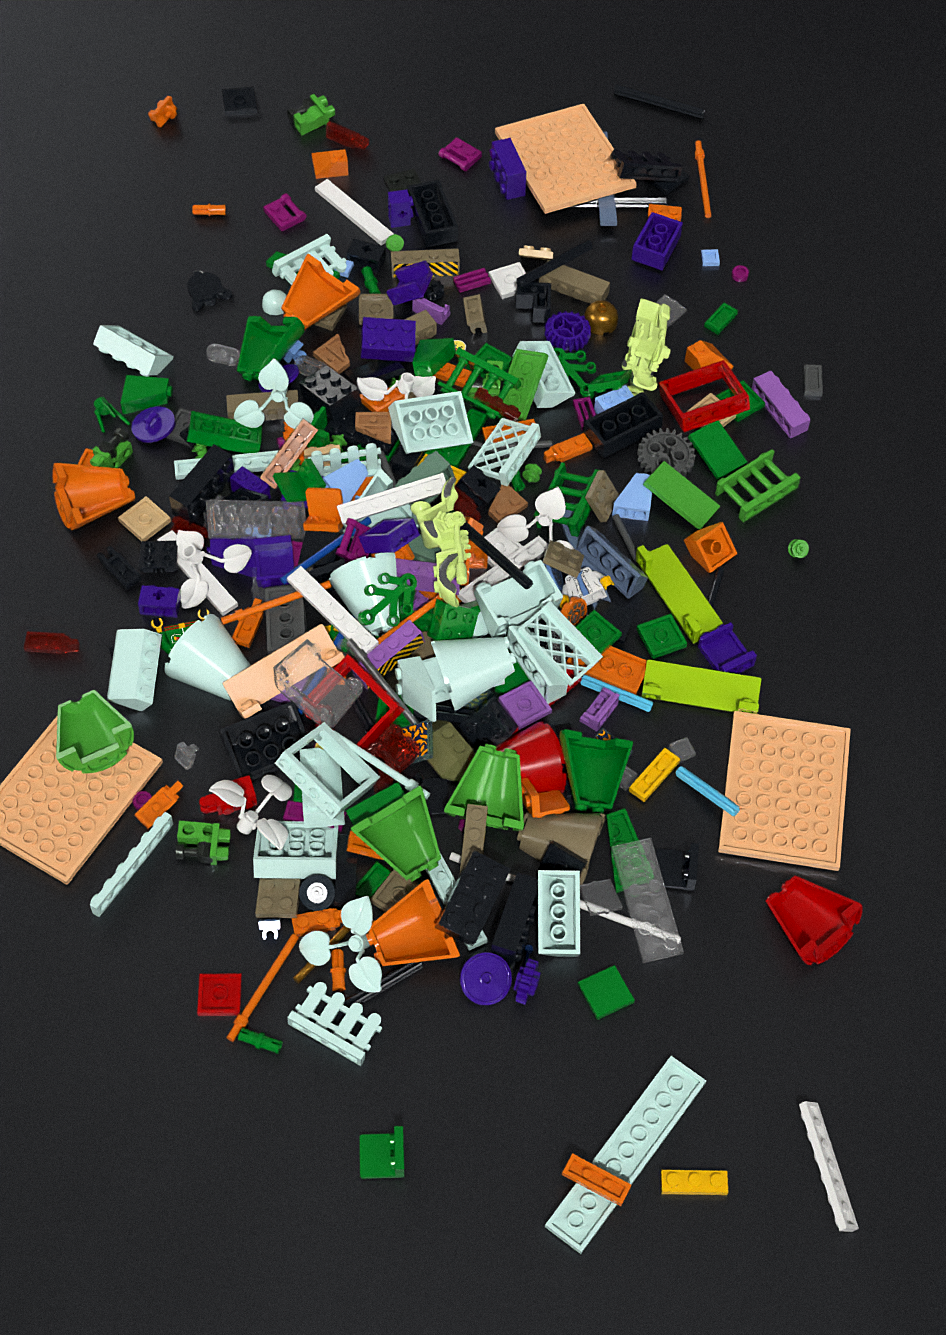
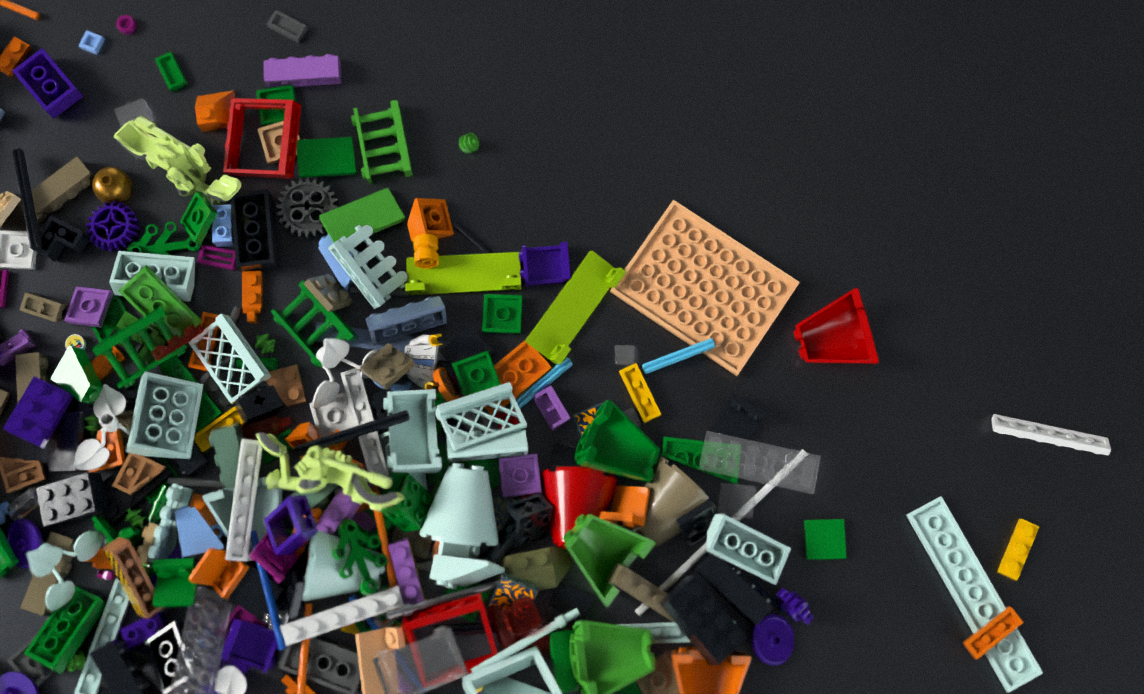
camera: 65 degrees left, 20 degrees up
none -> medium lavender tile [64,286,114,328]
none -> light aqua fence [328,225,408,309]
none -> light orange wheel [413,234,439,269]

